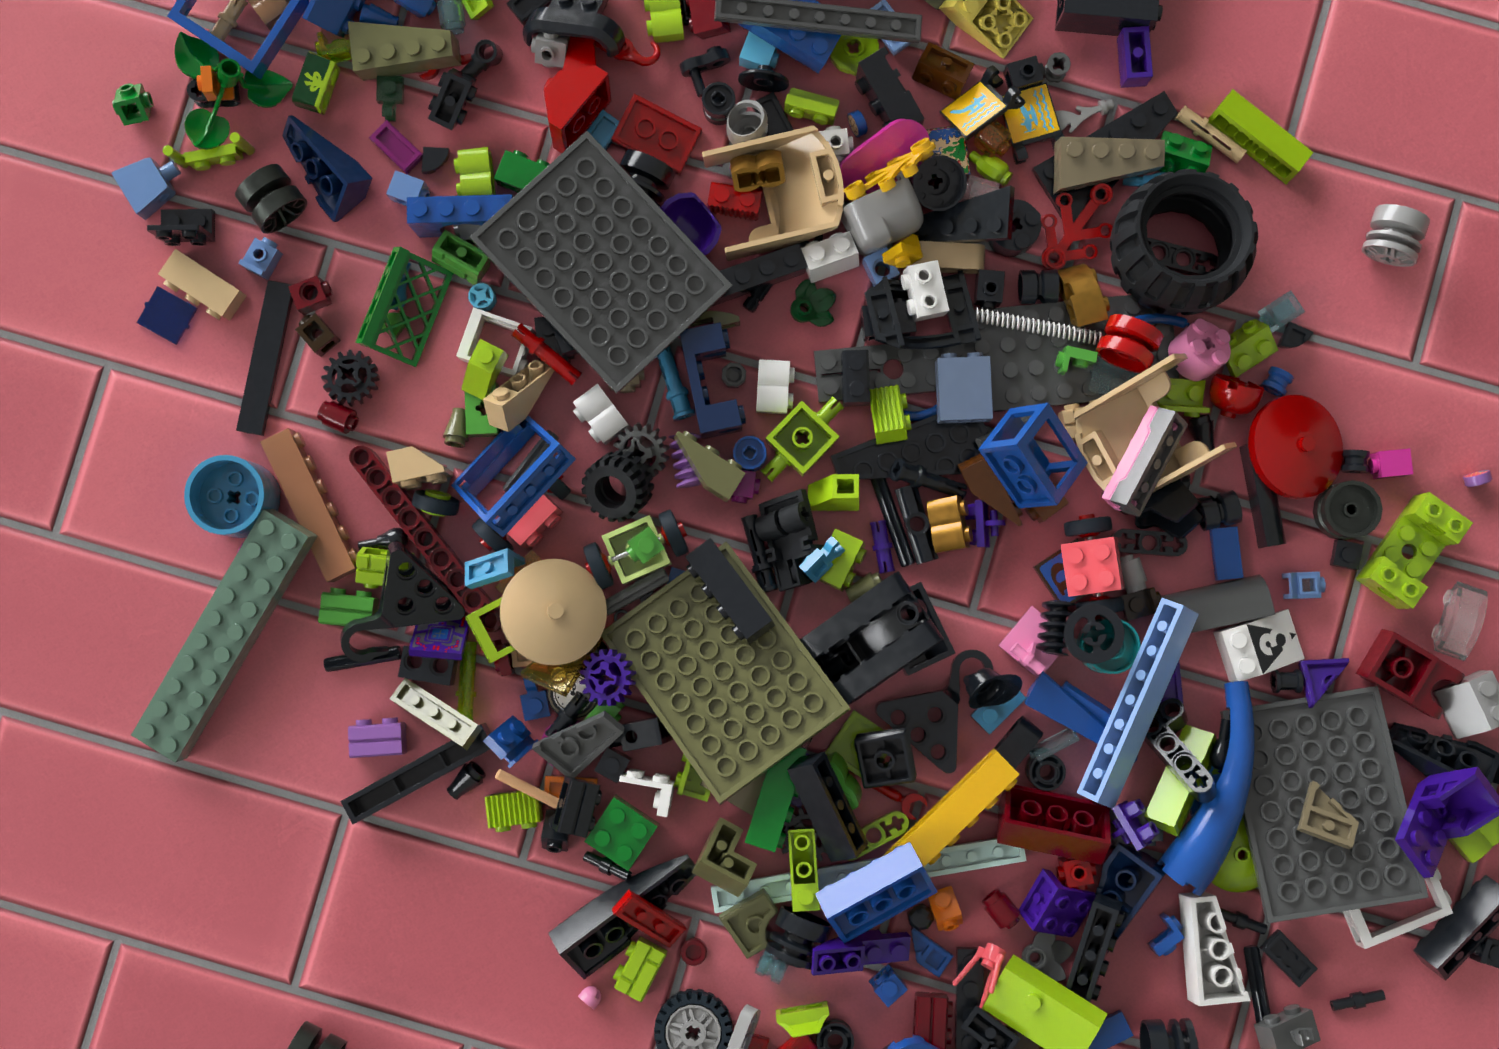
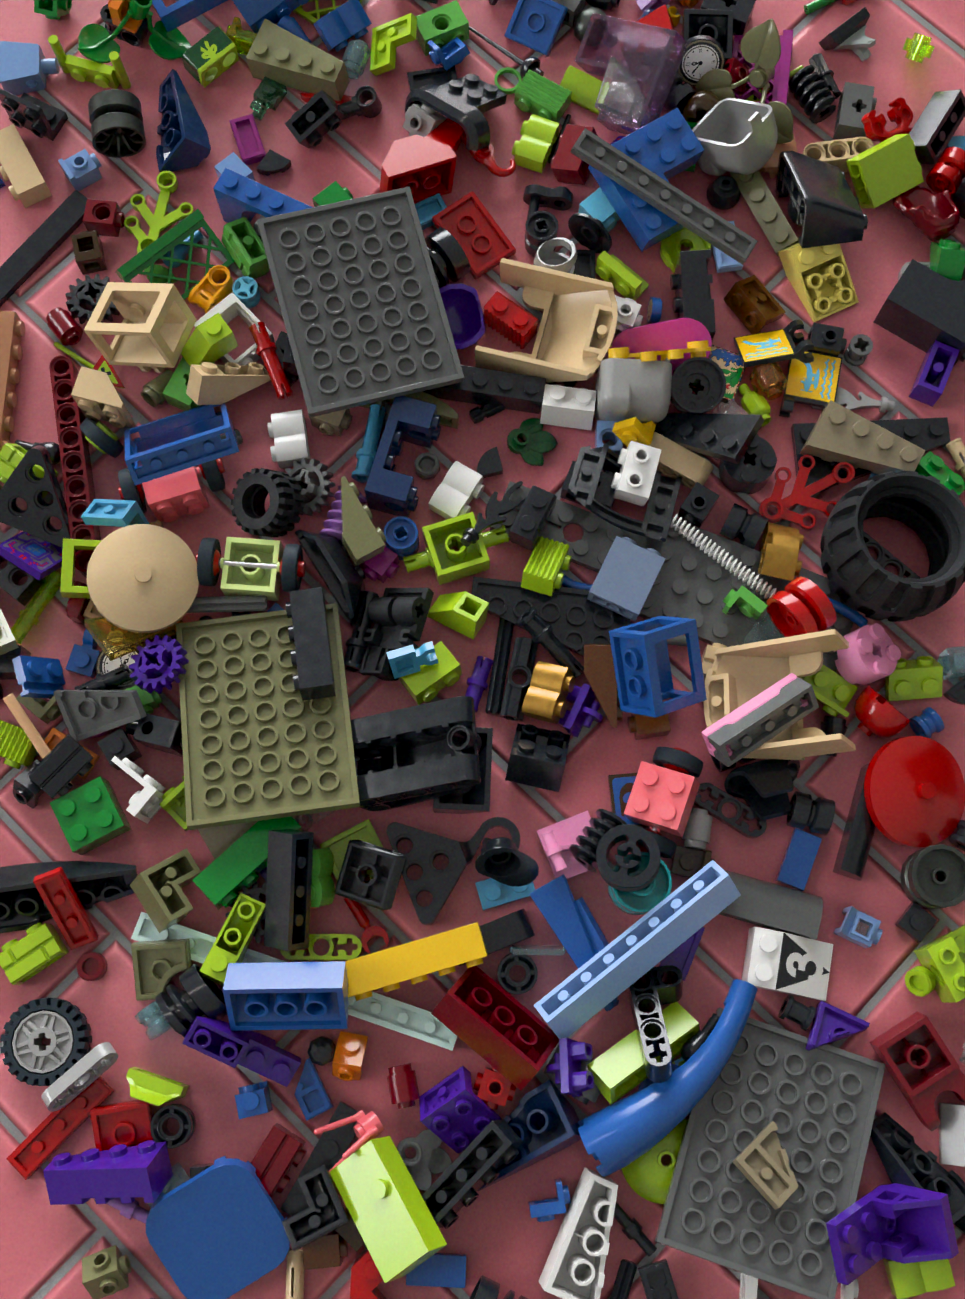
camera: 25 degrees right, 10 degrees down
lime brick [454,147,496,196] -> none
black bar [583,851,632,882] -> none
bright green brick [626,526,665,564] -> none
pearl gold brick [730,150,786,192] -> none
none -> olive bracket [16,691,61,724]
none -> lime piece [54,342,126,389]
none -> tan piece [84,282,197,373]
none -> lime plant [124,171,194,253]
none -> light orange piece [188,265,234,314]
none -> black wedge [295,530,366,626]
none -> black piece [460,481,523,547]
none -> black tile [477,447,503,478]
none -> black slope [505,723,571,792]
none -> lime tile [905,966,936,997]

